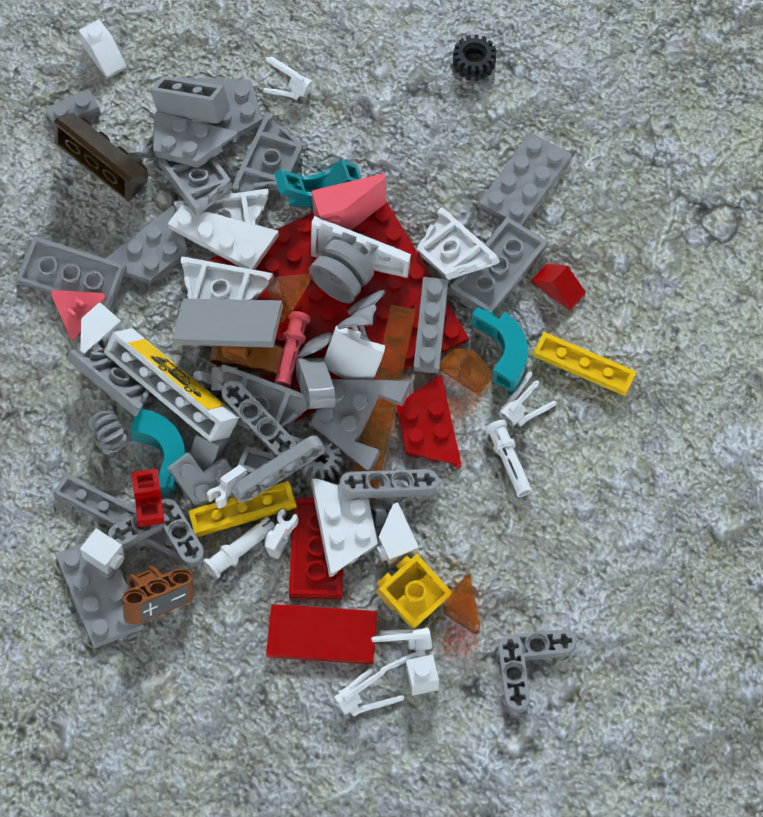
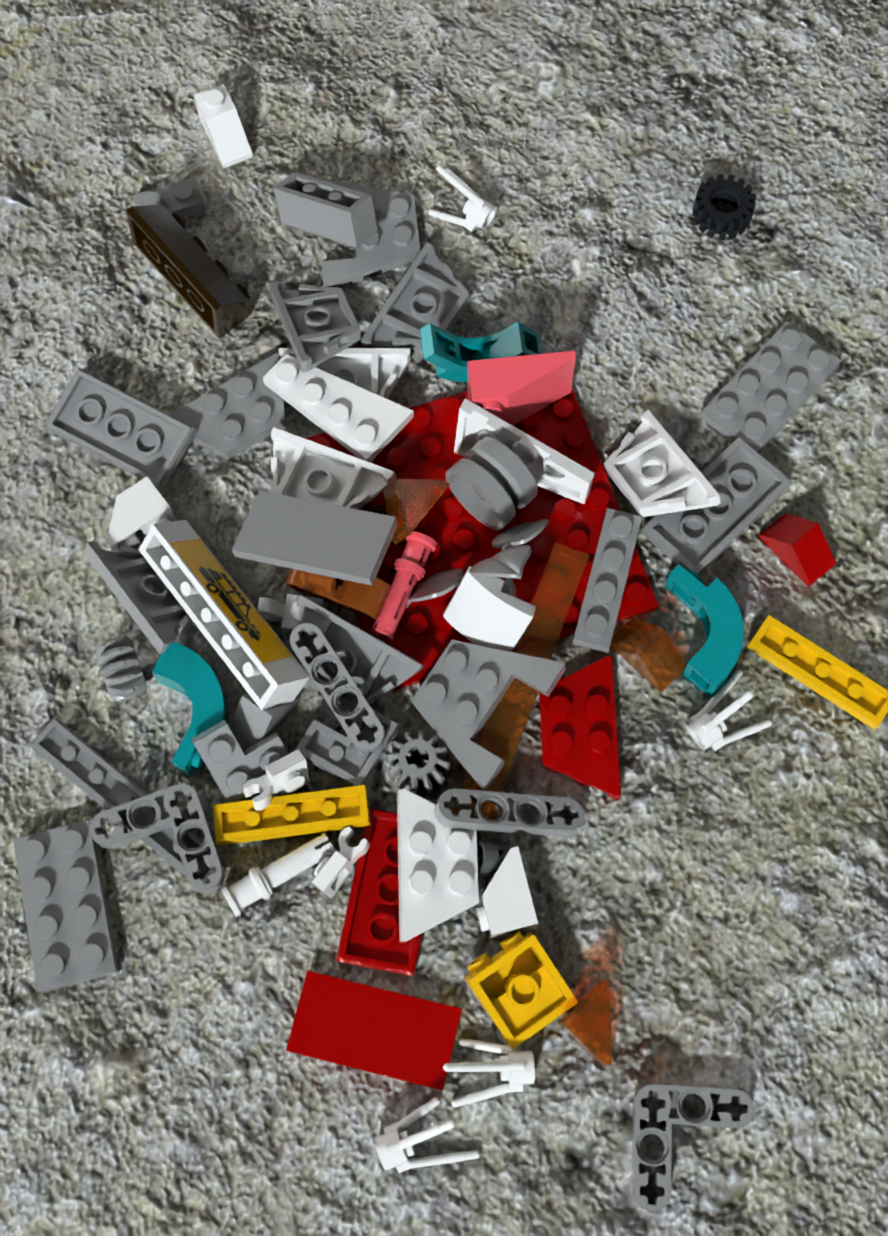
camera: 10 degrees right, 5 degrees up
coral piece [51,290,106,340] -> none
white brick [80,528,124,575] -> none
dark orange beam [122,566,194,624] -> none
red slope [131,469,165,527] -> none
light grey wing [153,111,239,168] -> none
light grey beam [231,436,325,503] -> none
light grey beam [296,358,335,409] -> none
white brick [406,654,439,696] -> none
white pin [484,420,533,497] -> none

